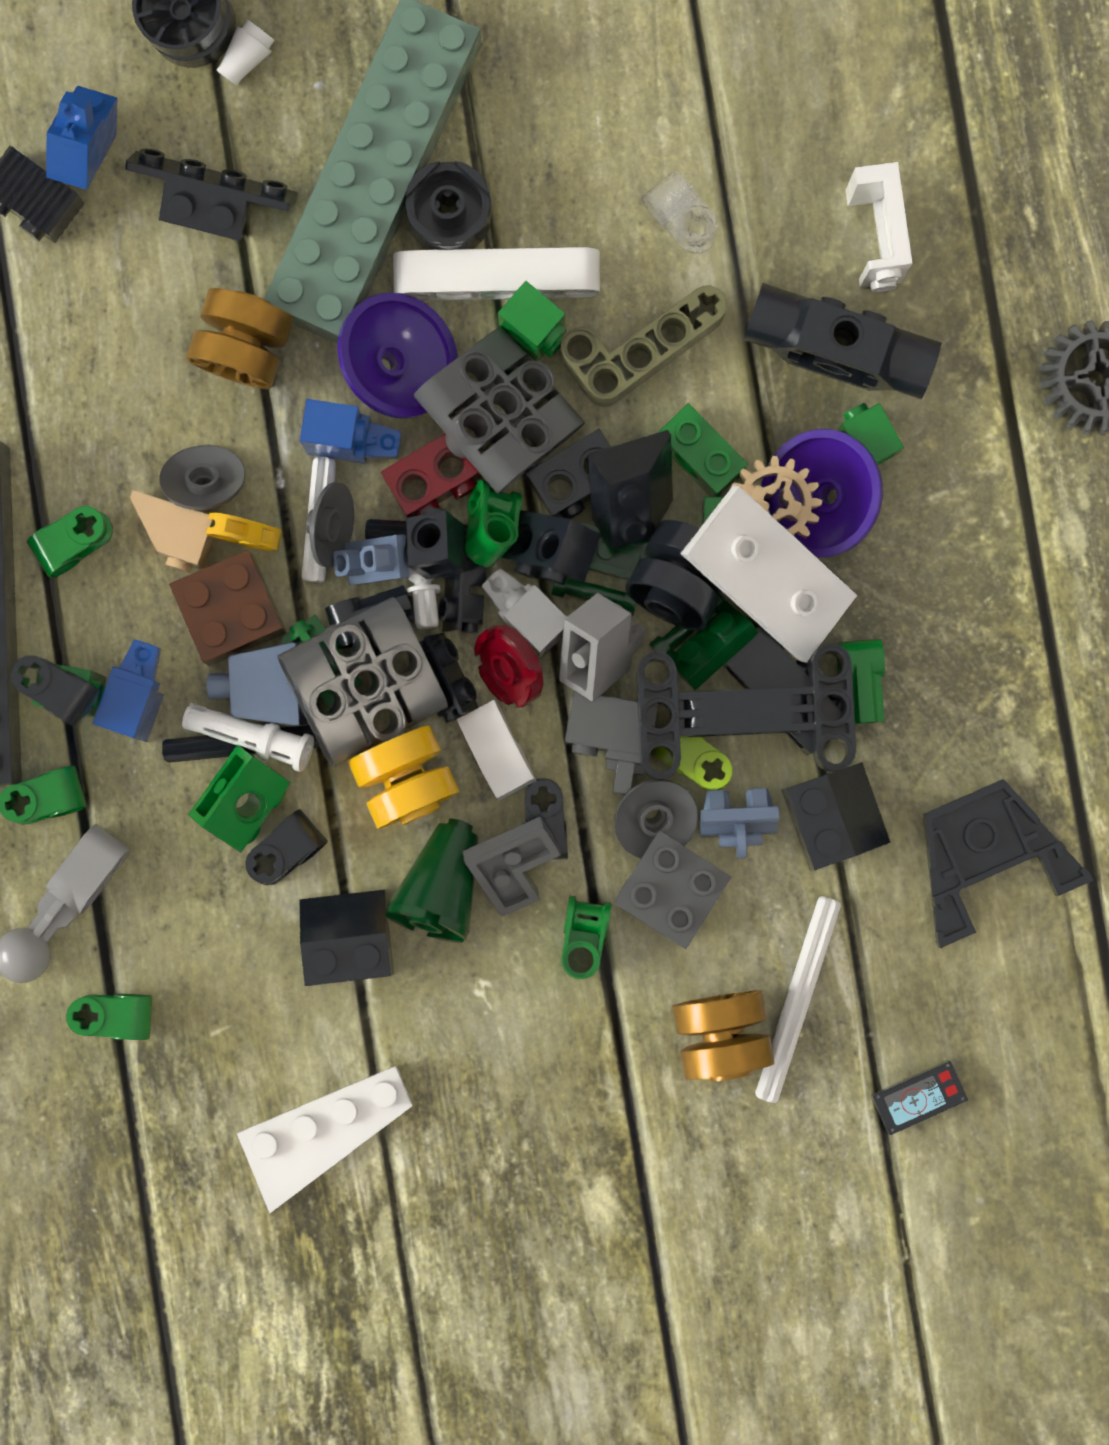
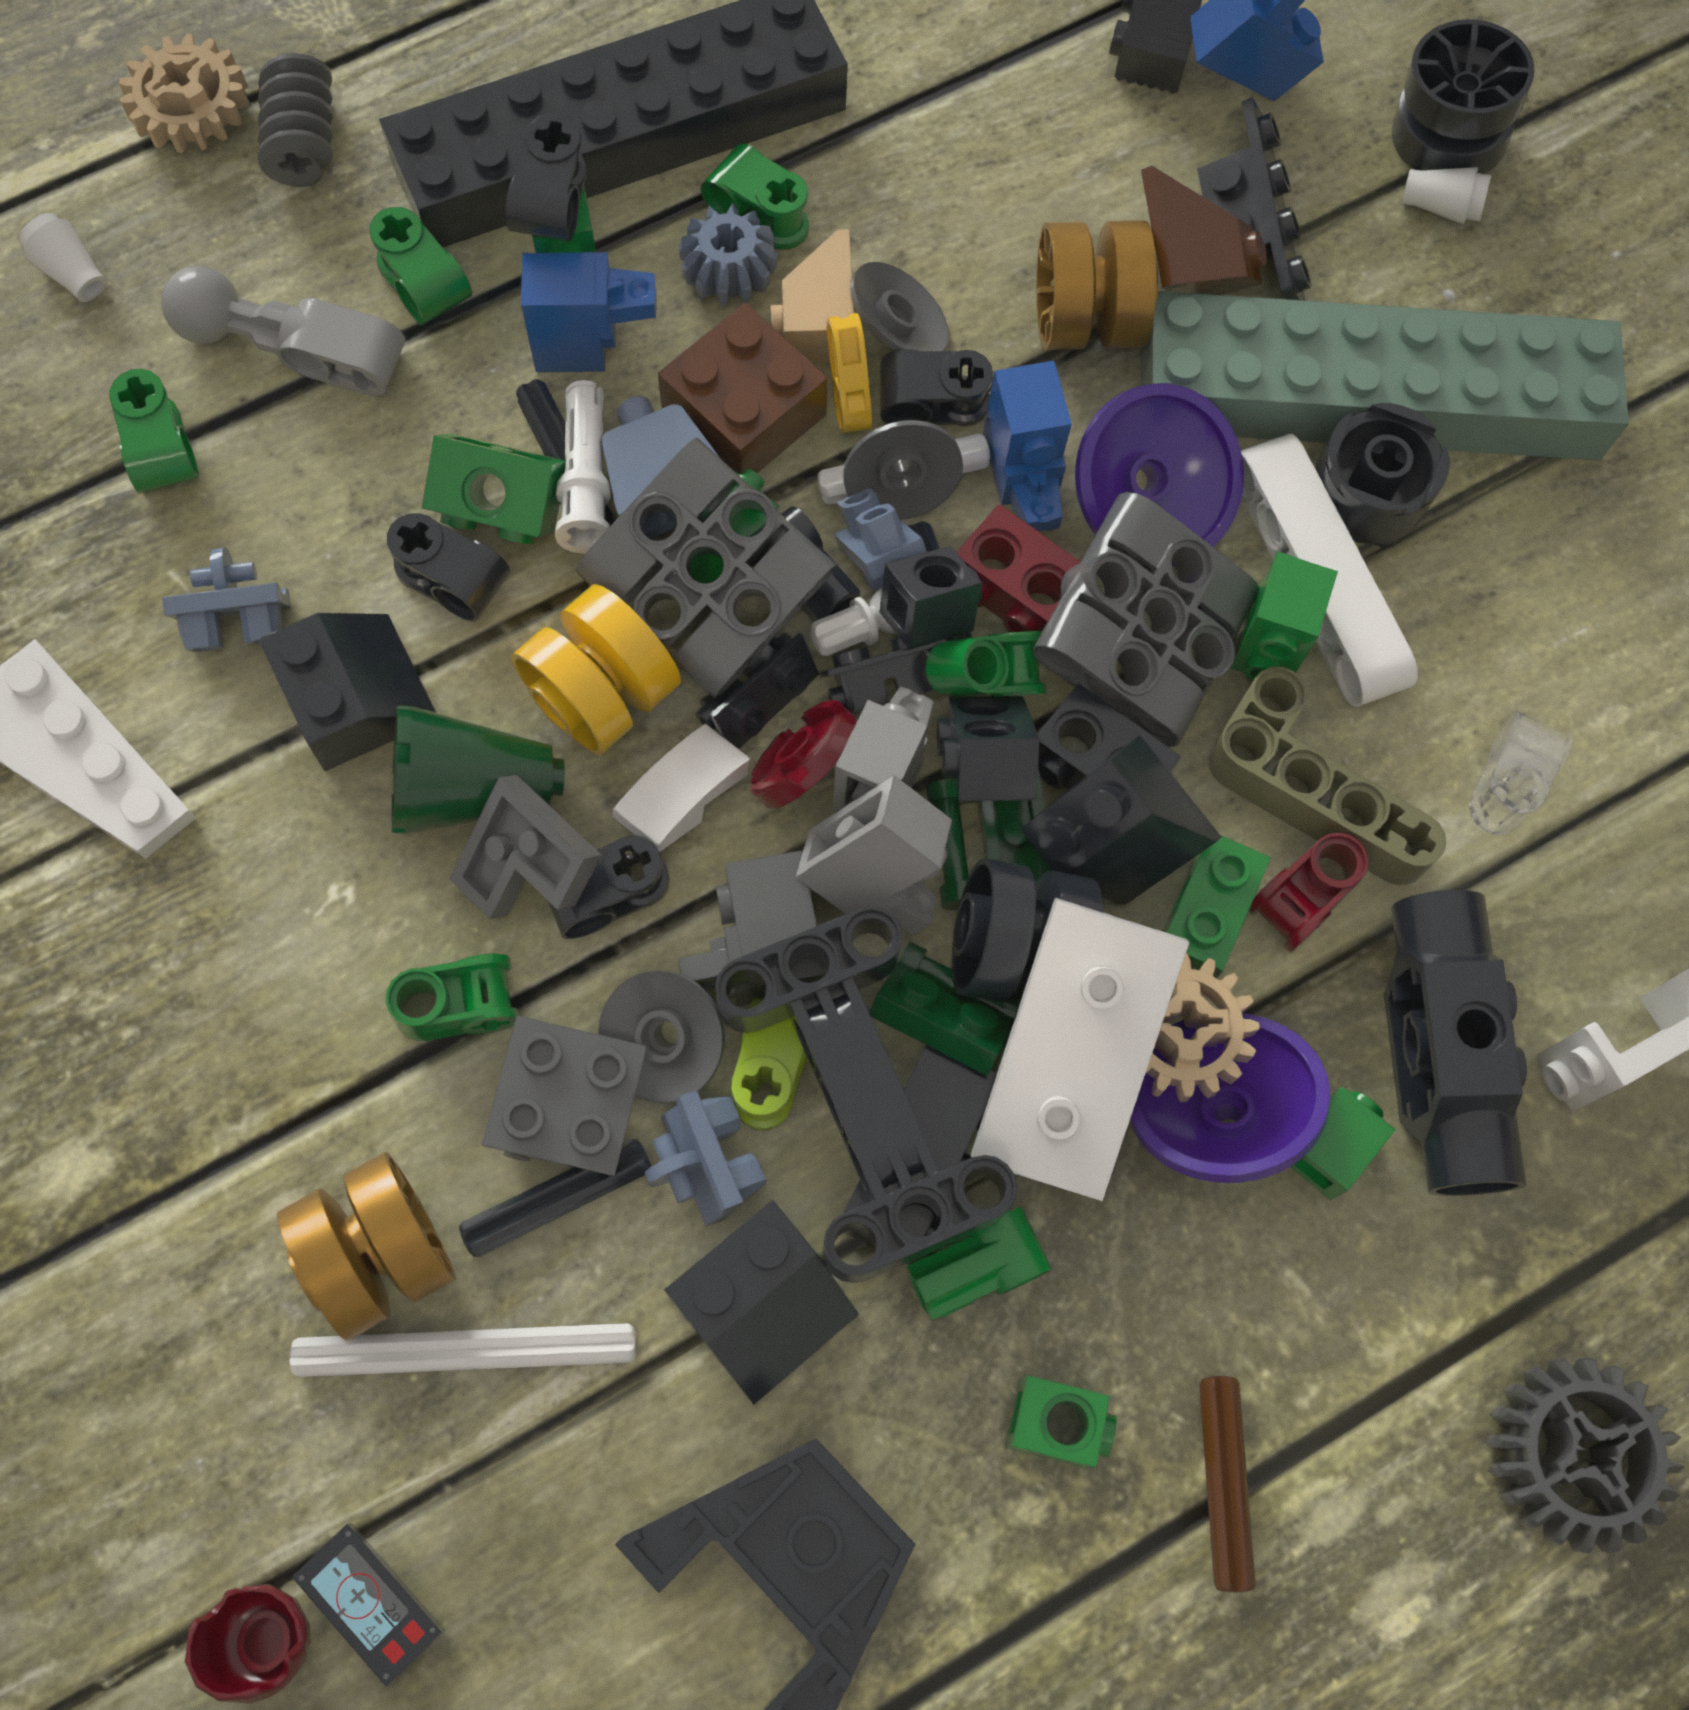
camera: 65 degrees right, 15 degrees down
none -> sand blue hips [162,547,291,652]
none -> dark red hair [184,1584,310,1704]
none -> black axle [459,1139,651,1257]
none -> sand blue gear [679,203,777,308]
none -> black piece [880,349,993,426]
none -> green brick [1005,1375,1117,1469]
none -> reddish brown slope [1141,166,1267,295]
none -> reddish brown axle [1199,1376,1256,1593]
none -> dark red piece [1248,833,1369,953]

